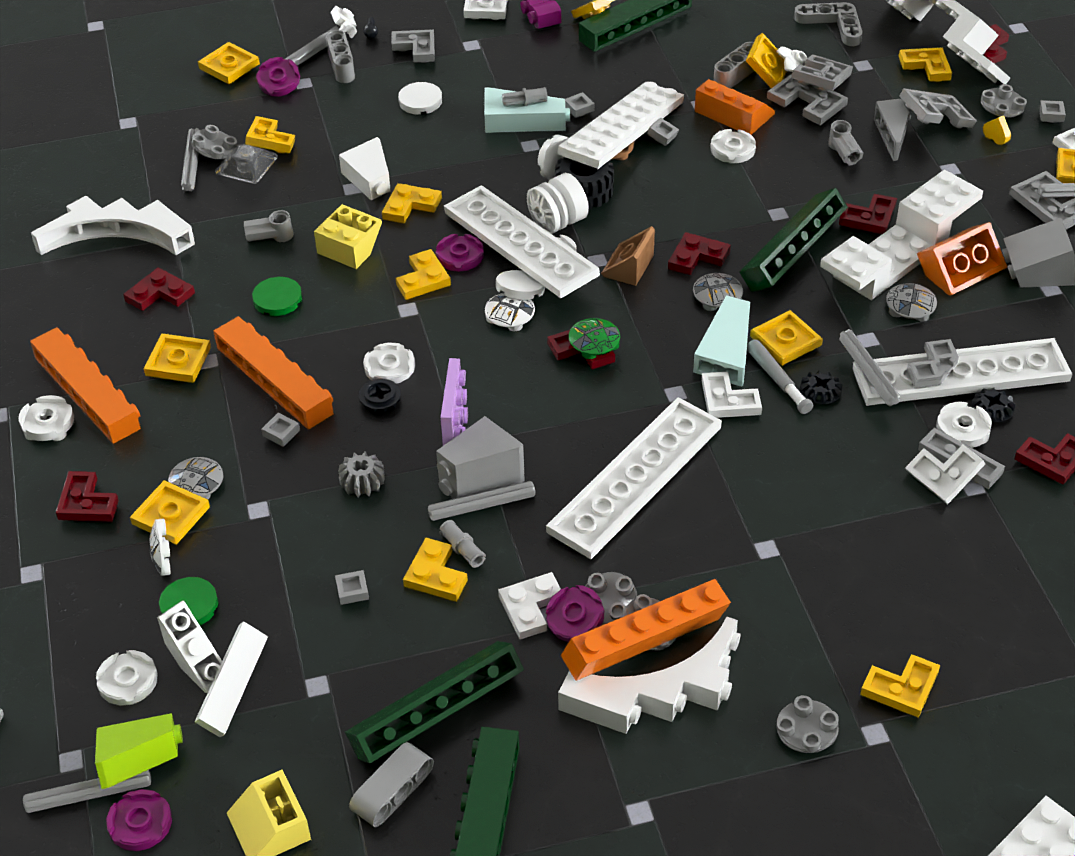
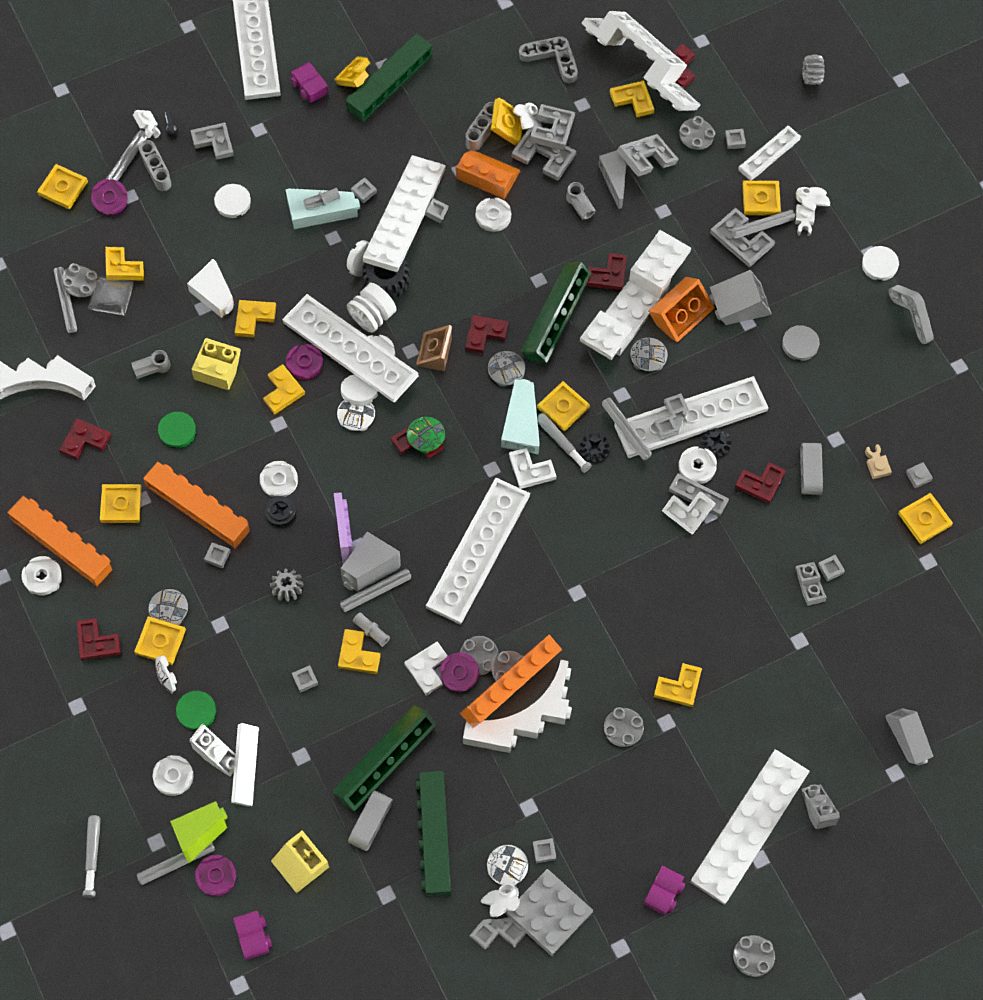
camera: 15 degrees left, 20 degrees up
yellow tile [983,115,1011,145] -> none

